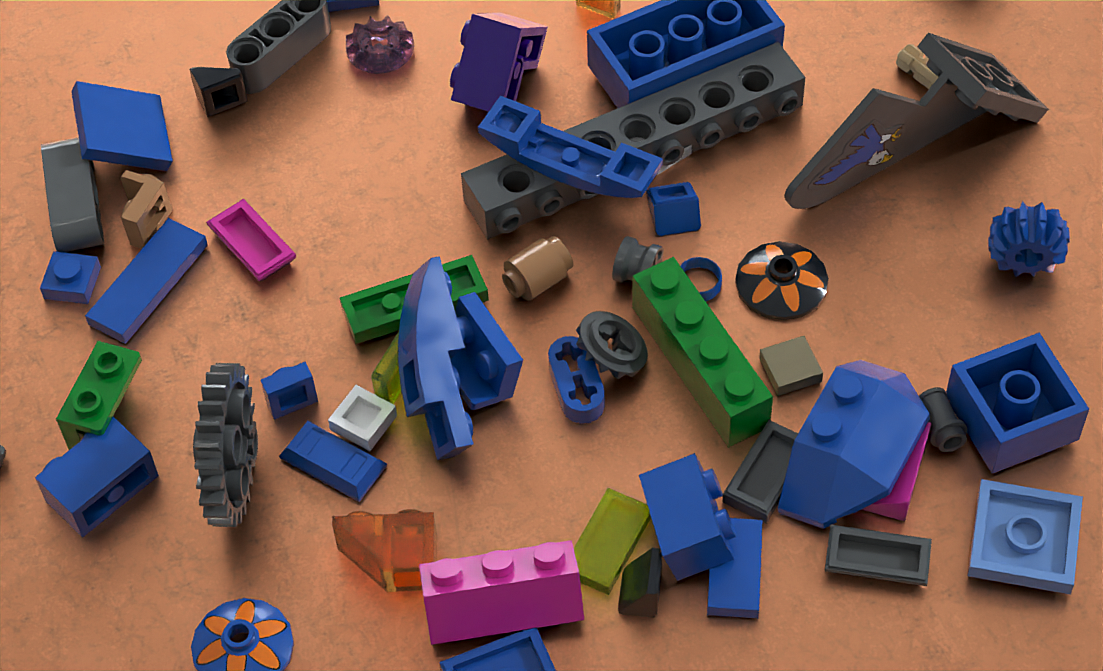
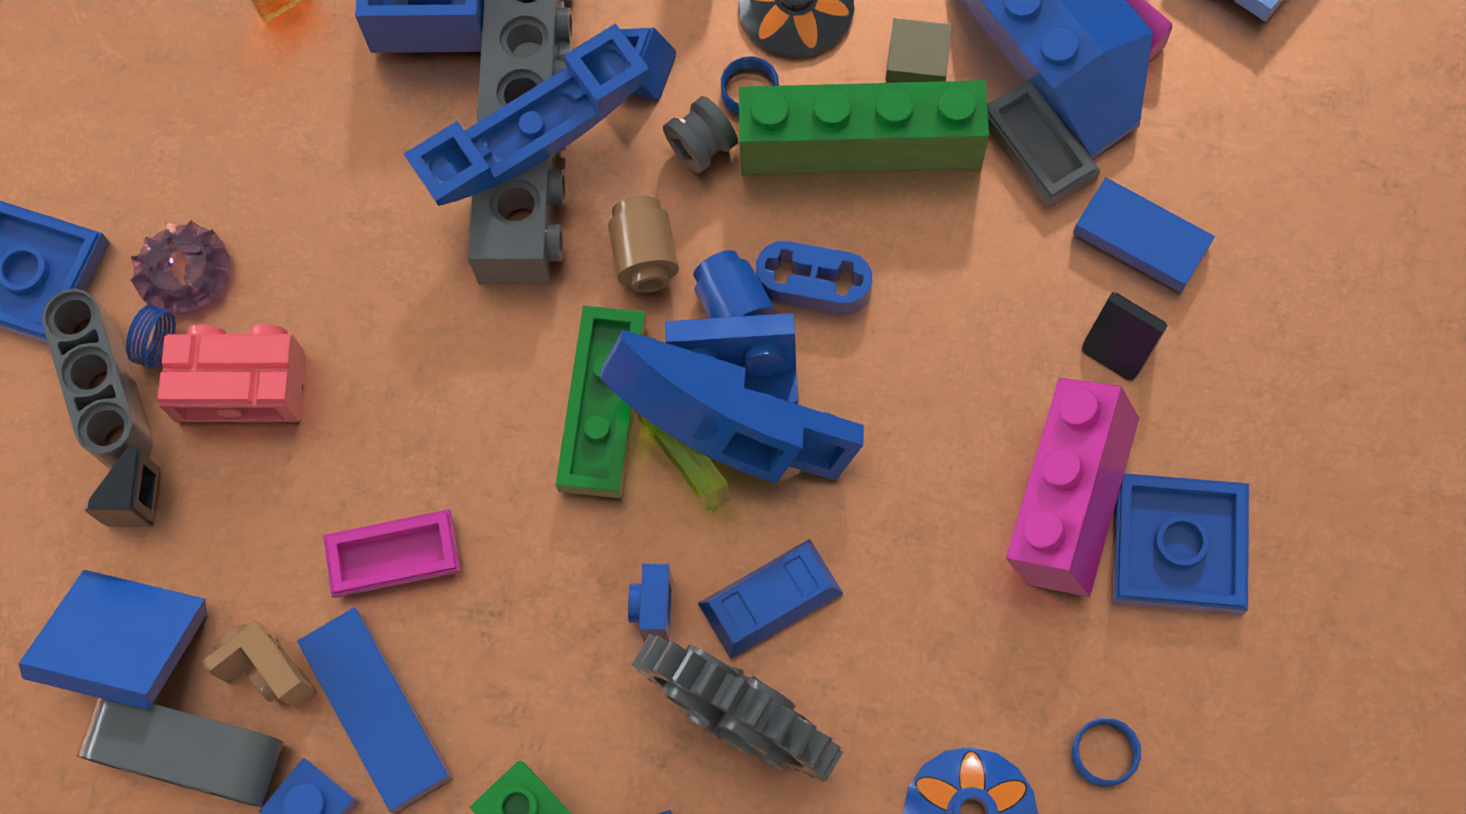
camera: 60 degrees left, 15 degrees up
white plate [328,385,397,451] -> none
clear orange slope [332,509,437,592] -> none
dark purple brick [450,12,548,112] -> none
clear neon green tile [574,488,651,595] -> none
dark grey gear [576,311,648,379] -> none
blue brick [639,453,736,581] -> none
dark grey tile [825,525,932,586] -> none
none -> blue axle [126,305,176,368]
none -> coral brick [157,324,306,422]
none -> blue brick [693,250,777,318]

